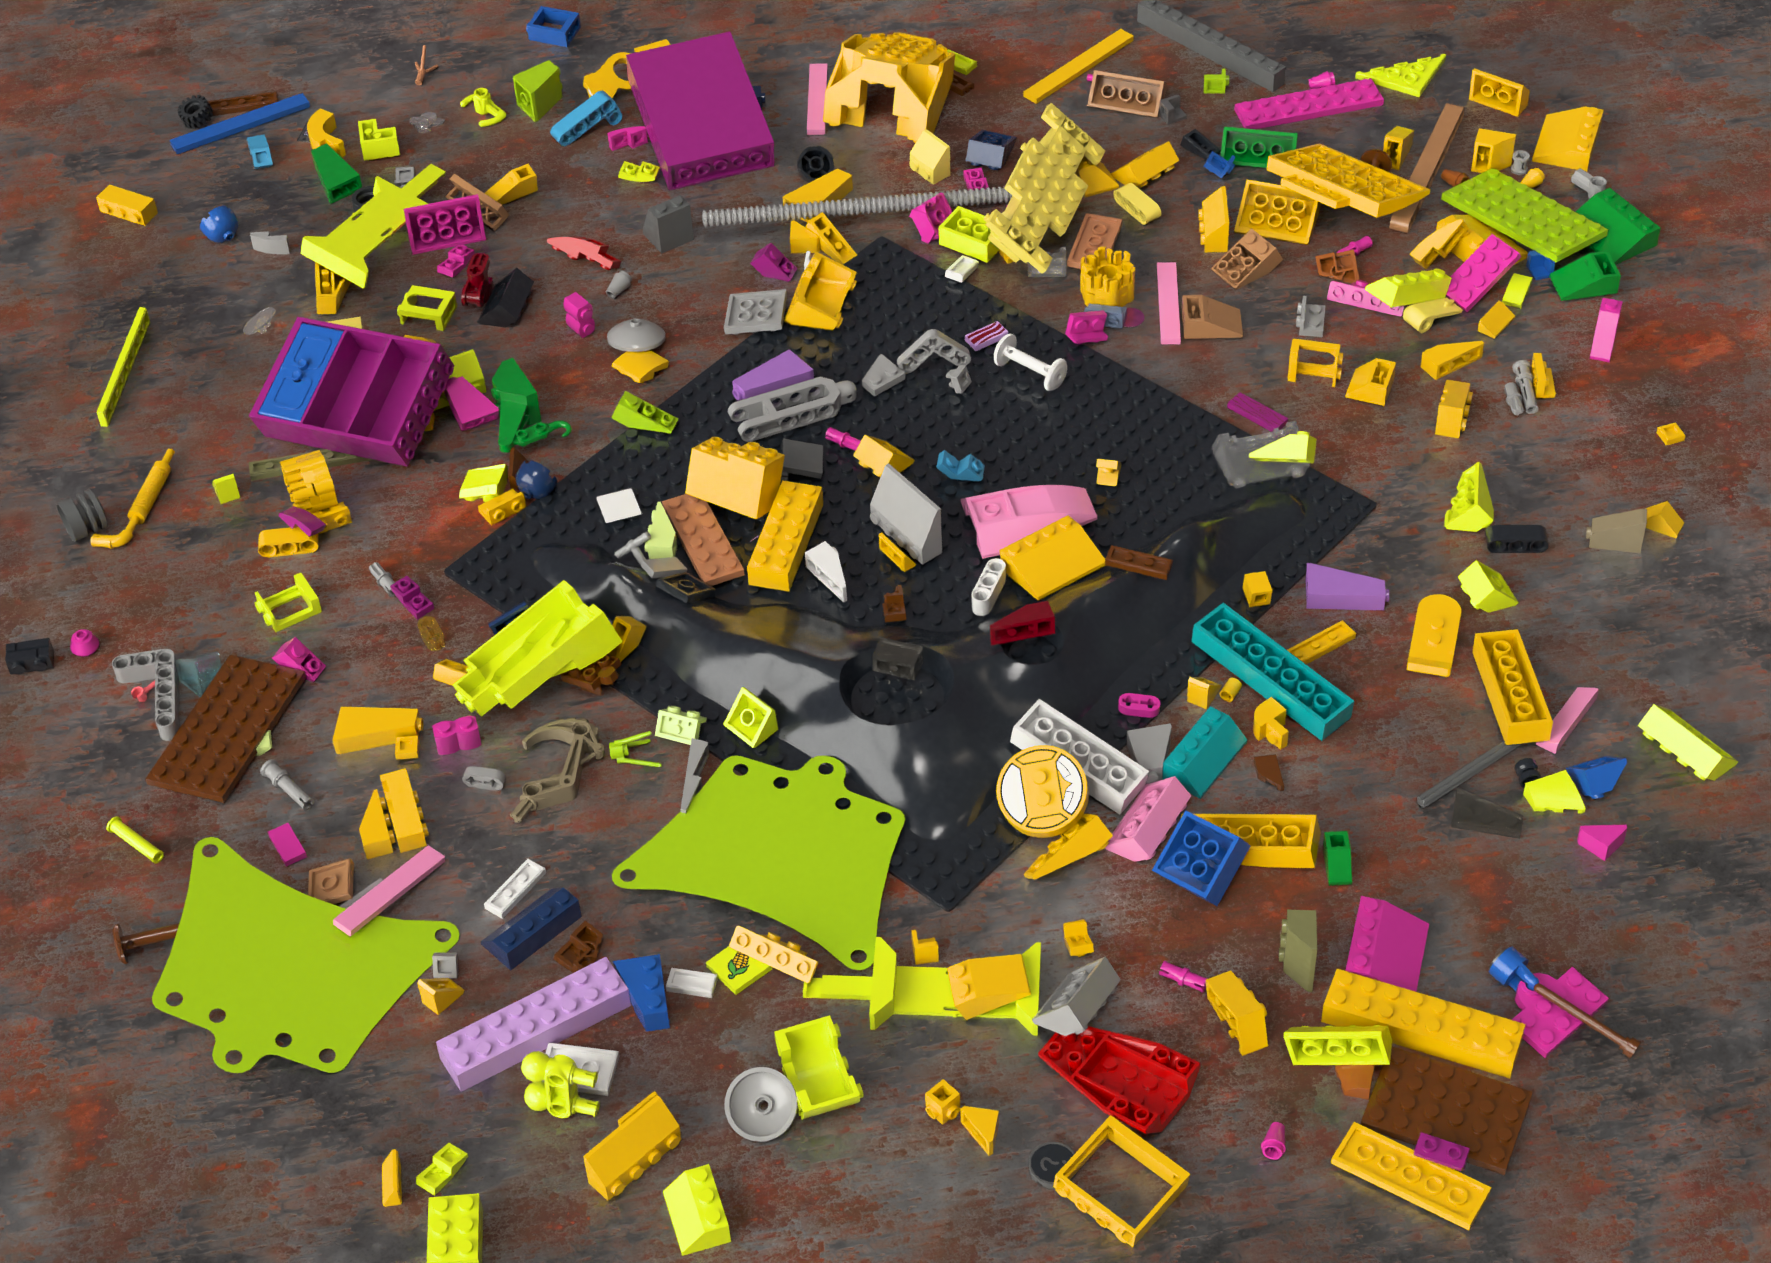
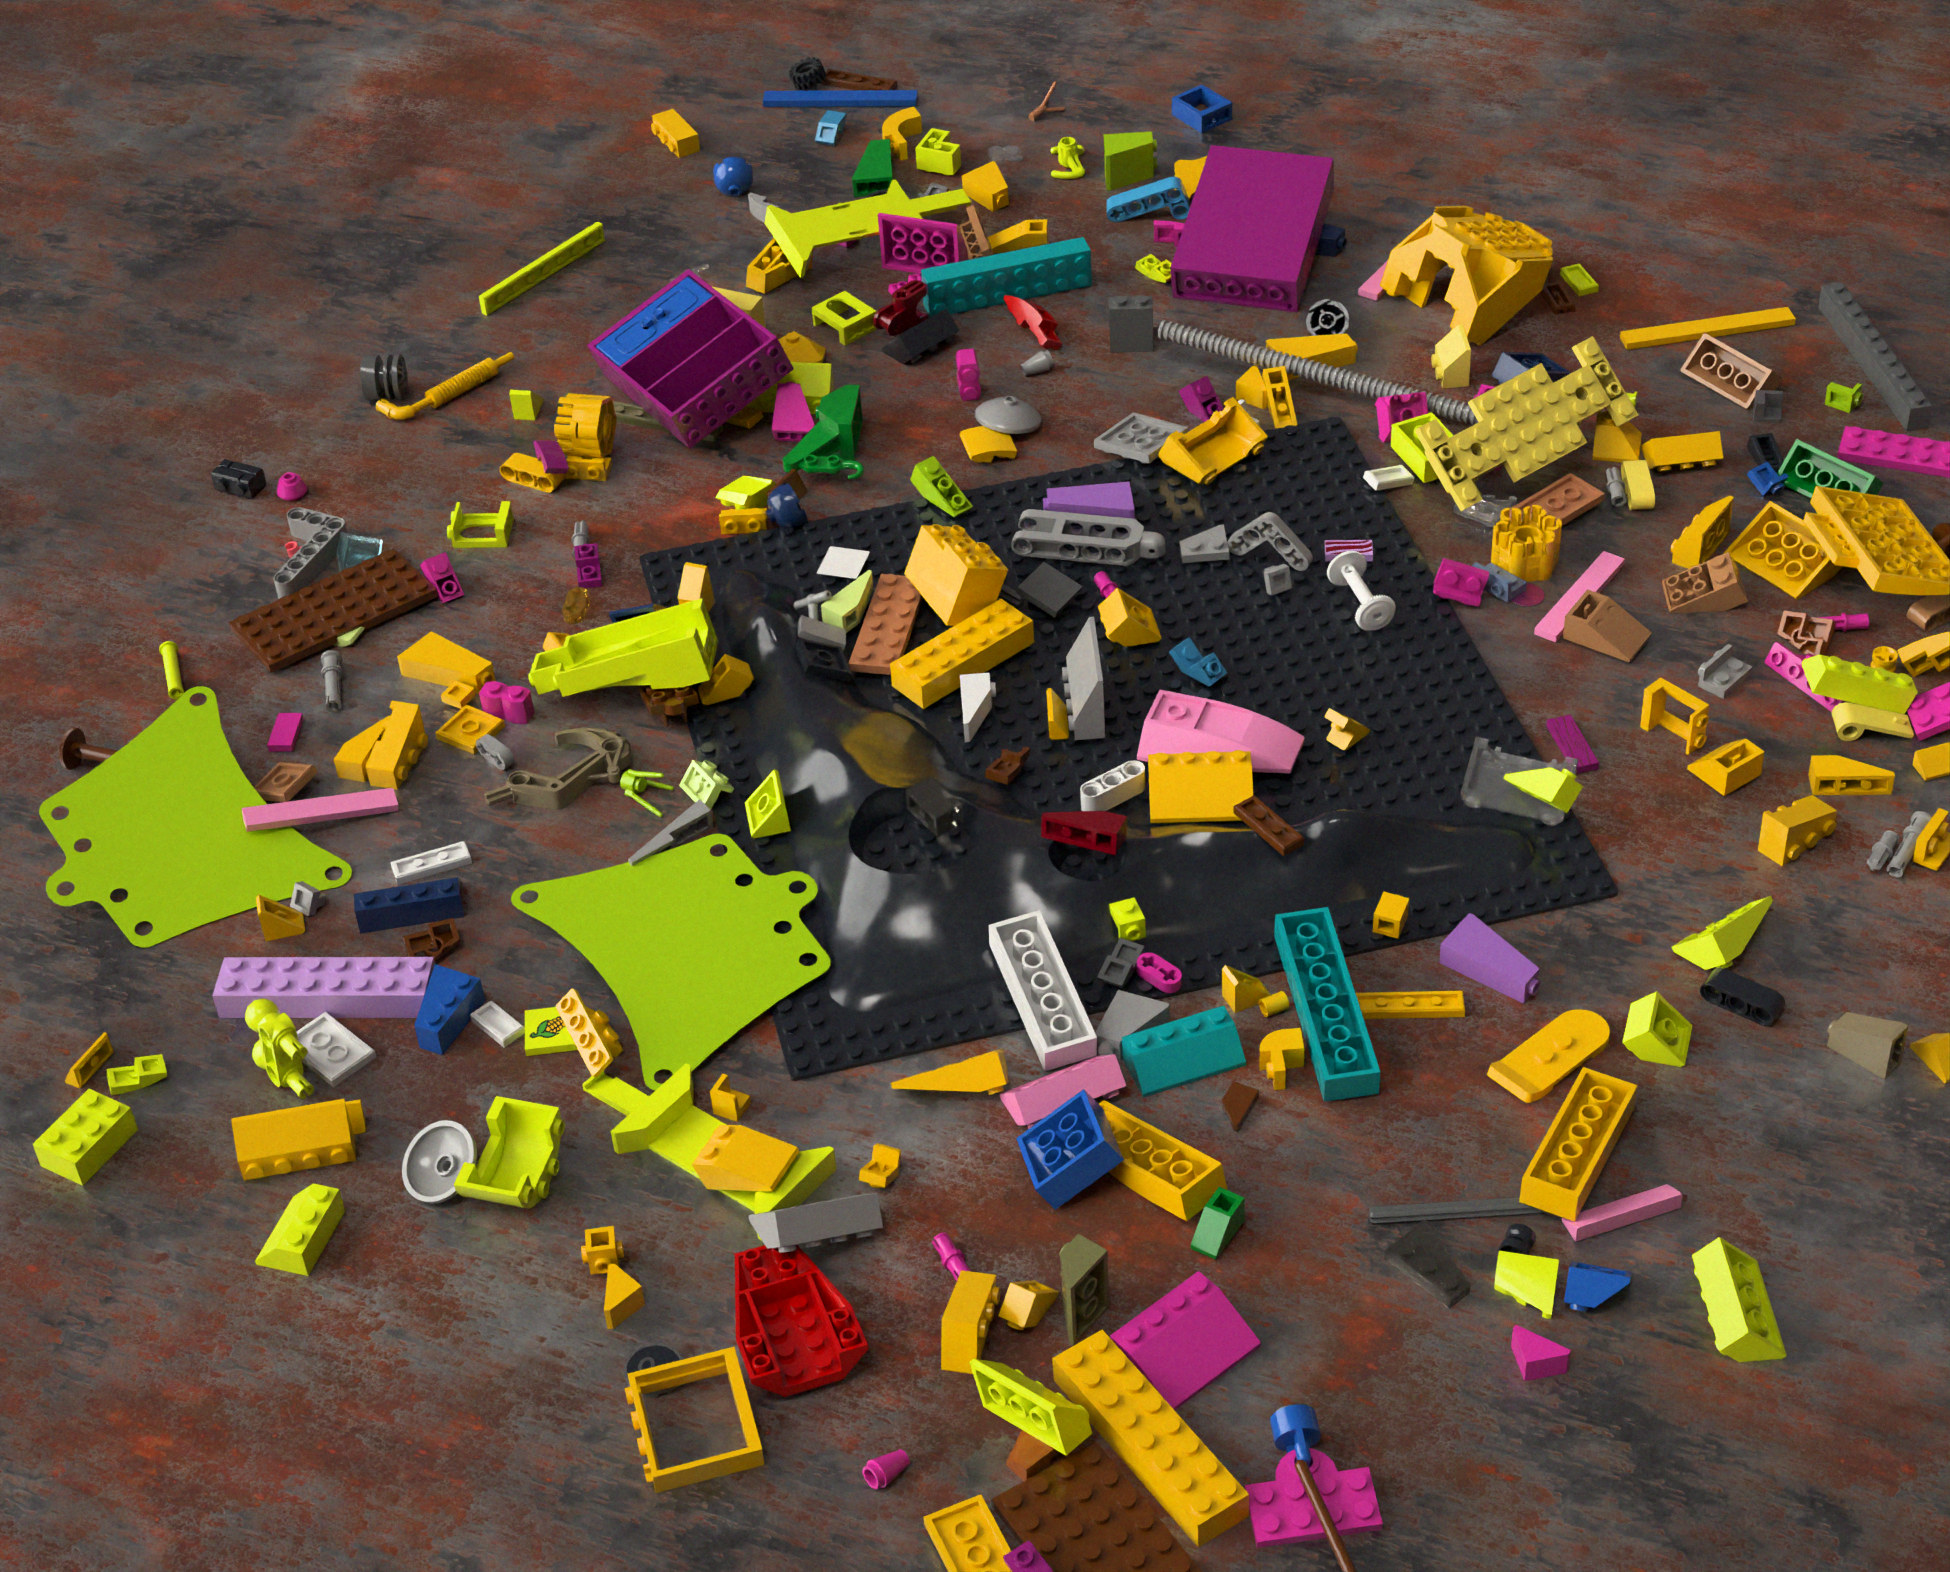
camera: 35 degrees right, 5 degrees down
piece [996,745,1089,838] -> none
none -> yellow tile [435,705,505,755]
none -> yellow slope [678,562,715,612]
none -> teal brick [921,237,1092,317]
none -> yellow slope [962,161,1009,212]
none -> yellow slope [998,1280,1059,1330]
none -> dark grey slope [1097,938,1145,988]
none -> neon yellow bracket [1109,898,1146,941]
none -> light grey axle [1606,467,1627,507]
none -> yellow wheel [1870,646,1898,673]

